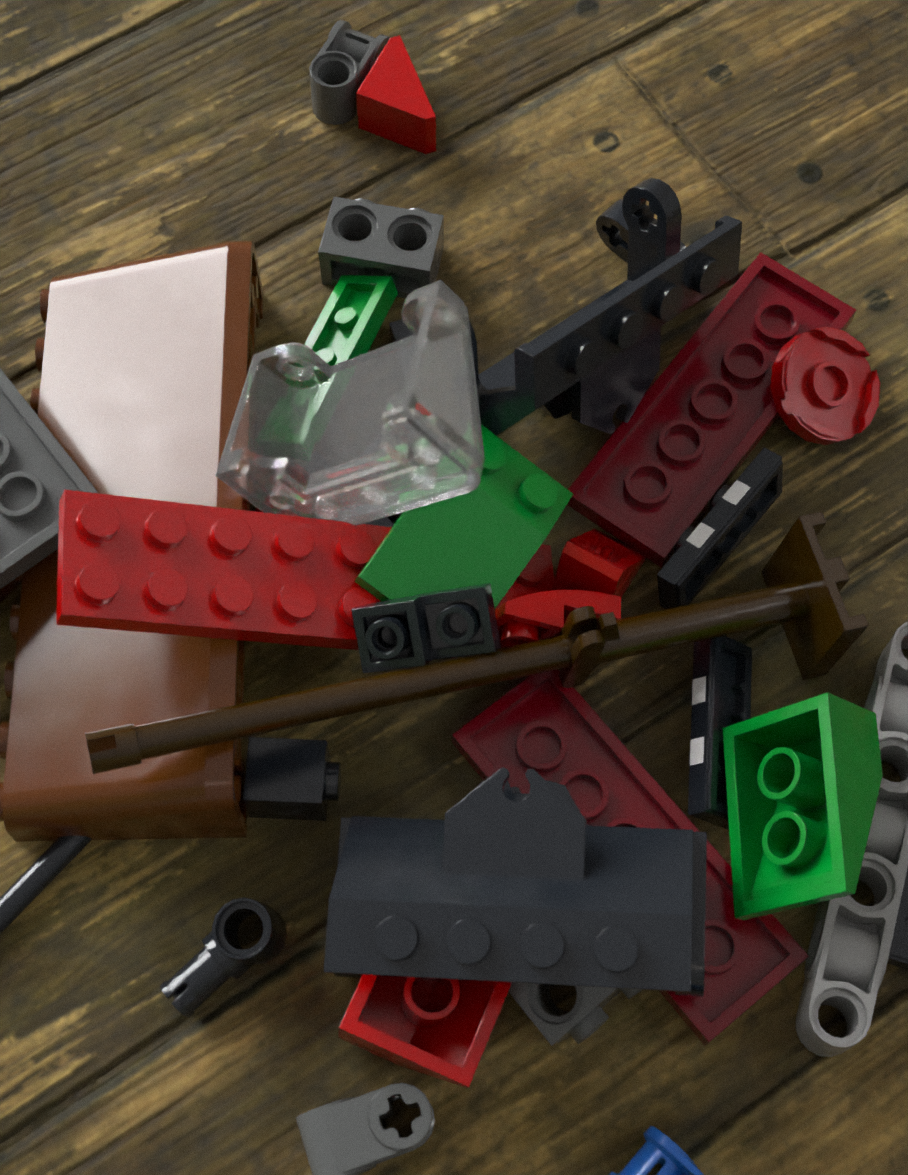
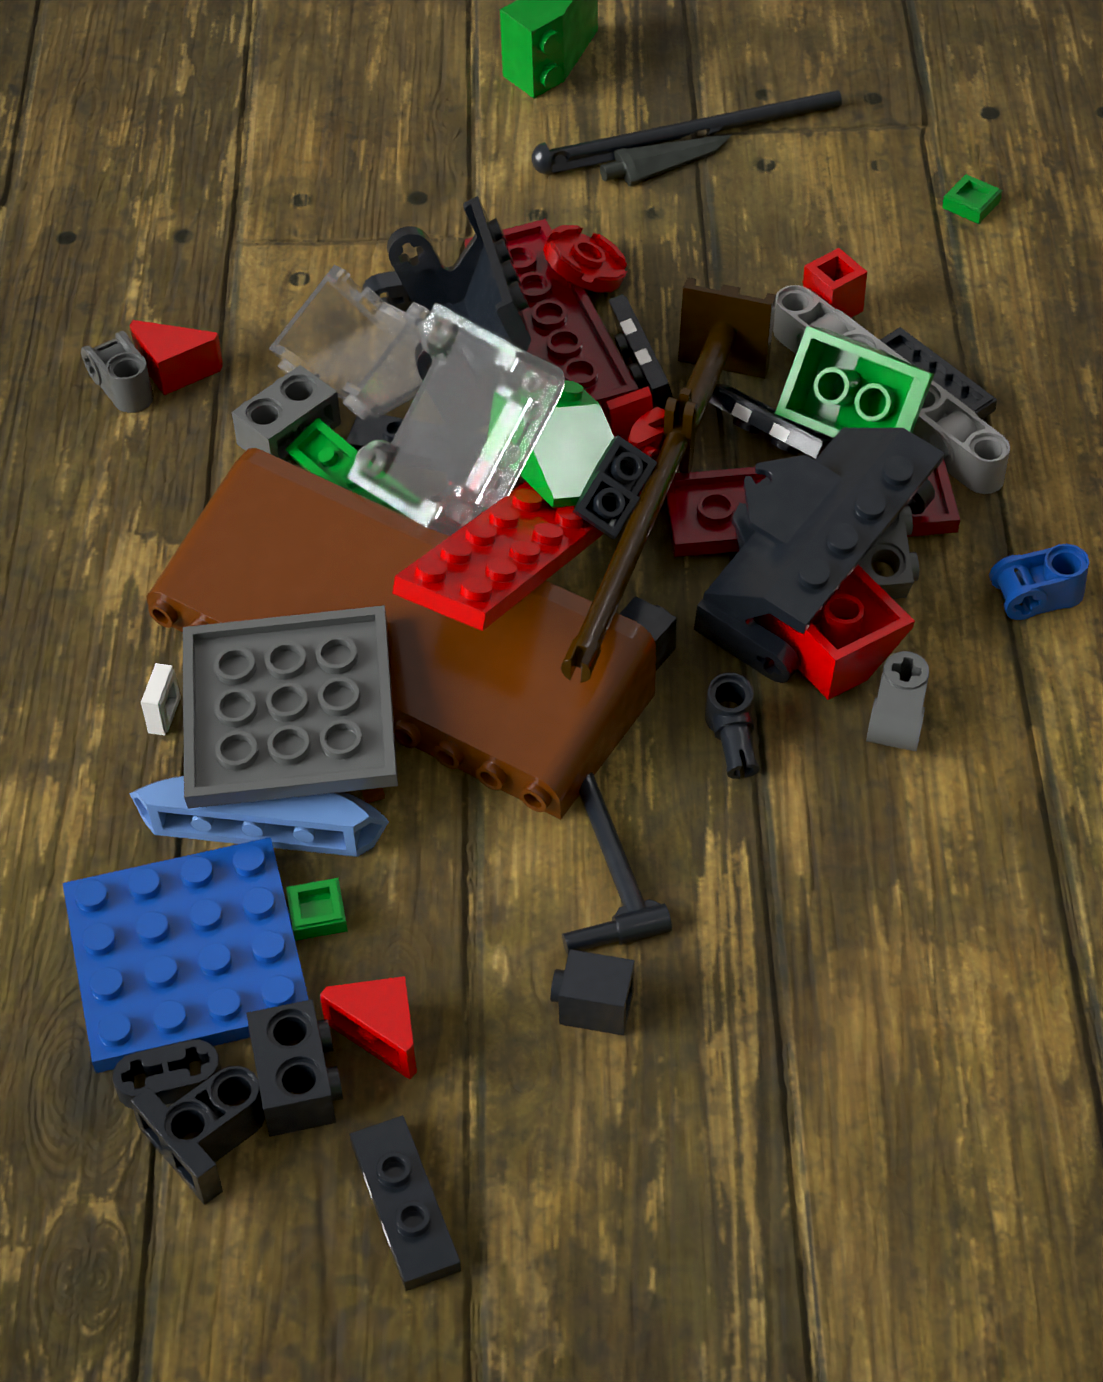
camera: 55 degrees left, 15 degrees down
none -> clear windscreen [269,265,474,420]

